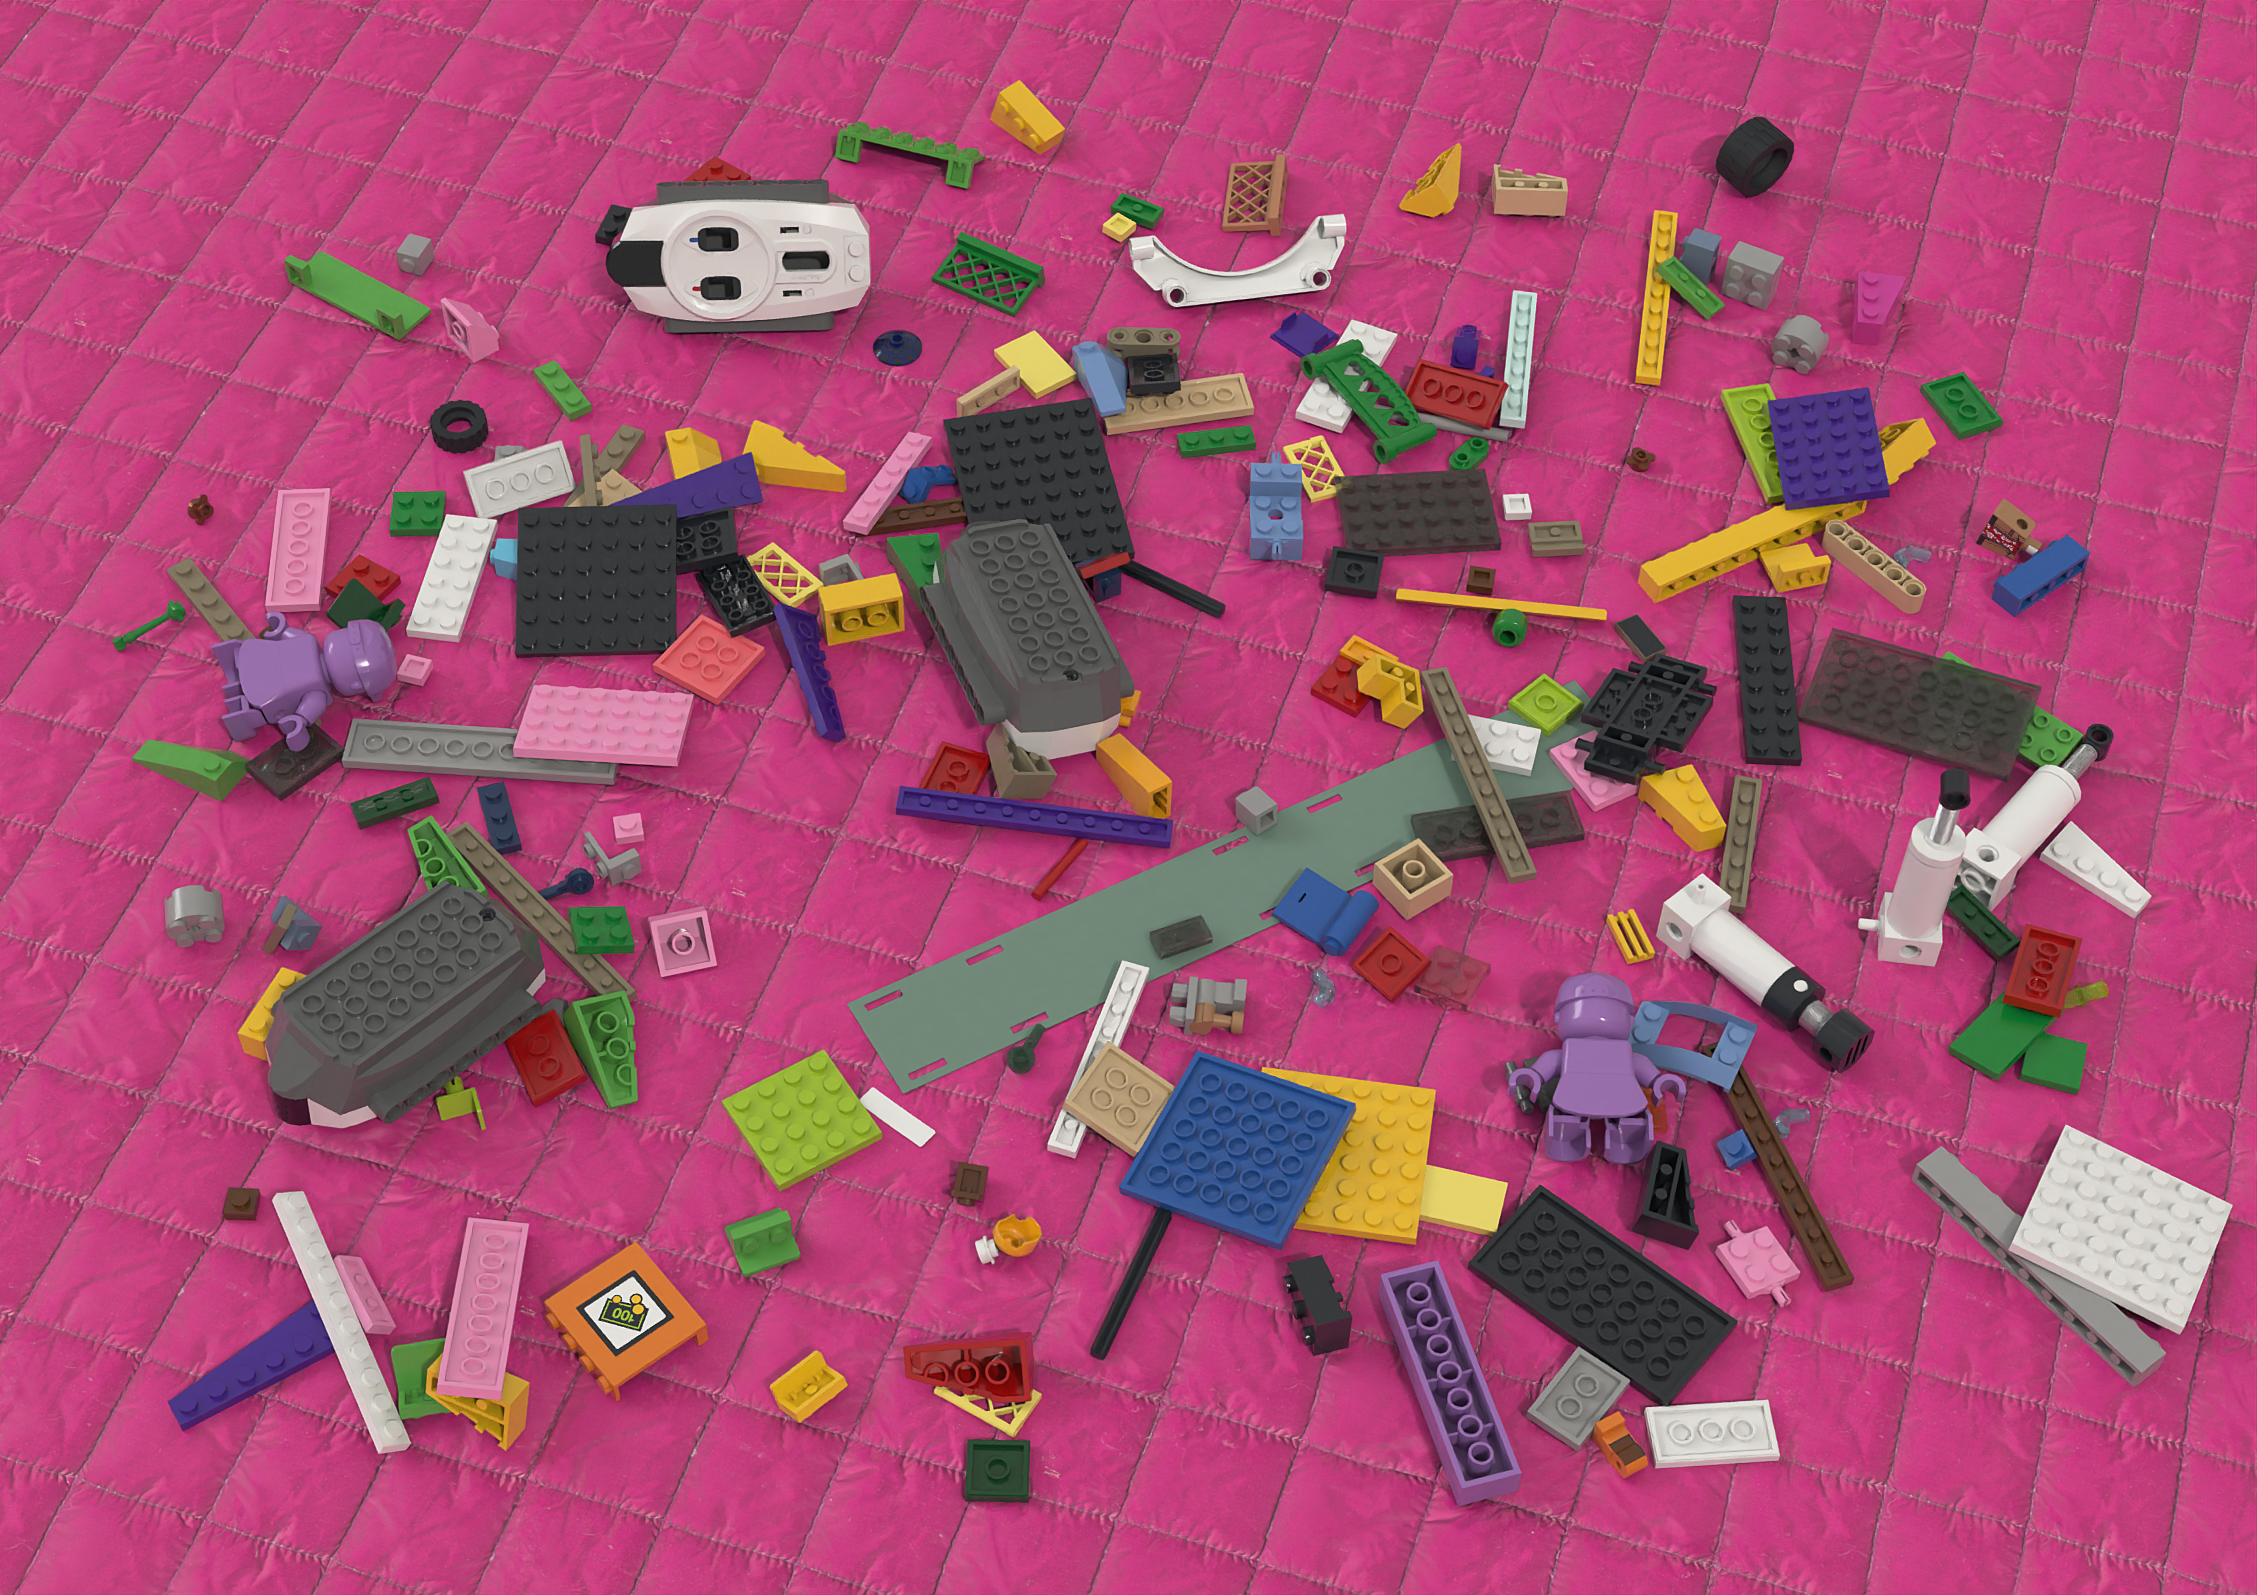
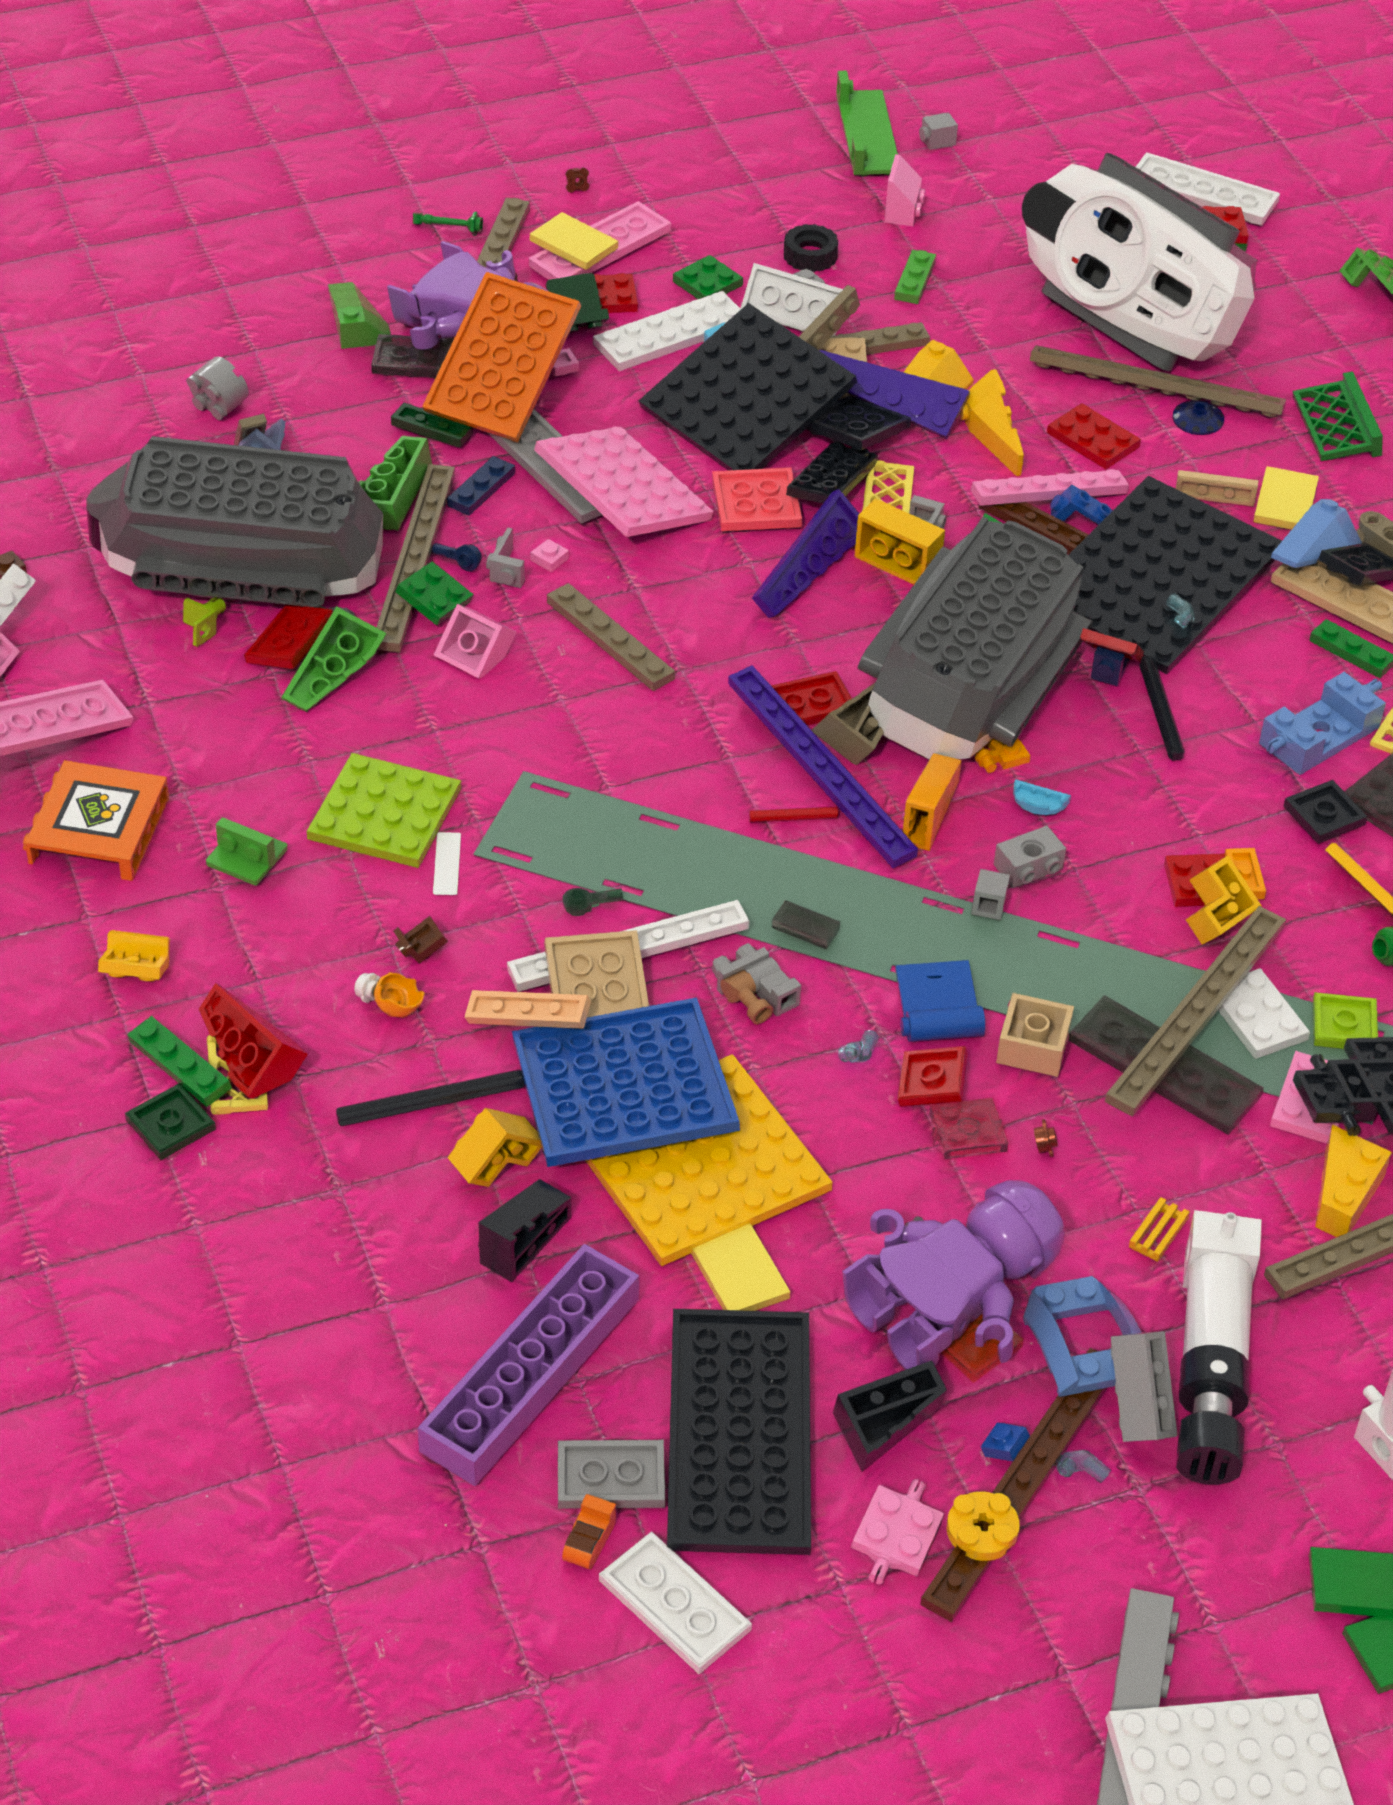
camera: 50 degrees right, 5 degrees down
none -> green plate [127,1016,232,1107]
none -> orange plate [422,272,581,442]
none -> yellow brick [447,1108,542,1187]
none -> light nougat plate [464,990,591,1029]
none -> light yellow tile [530,212,618,270]
none -> dark tan plate [547,583,675,691]
none -> yellow plate [946,1492,1020,1561]
none -> light grey brick [994,826,1066,888]
none -> medium azure plate [1013,779,1071,815]
none -> dark tan plate [1030,345,1286,417]
none -> copper plate [1034,1119,1058,1157]
none -> red plate [1047,403,1141,469]
none -> light grey brick [1111,1331,1177,1442]
none -> white plate [1136,152,1280,226]
none -> clear light blue arm [1166,593,1195,628]

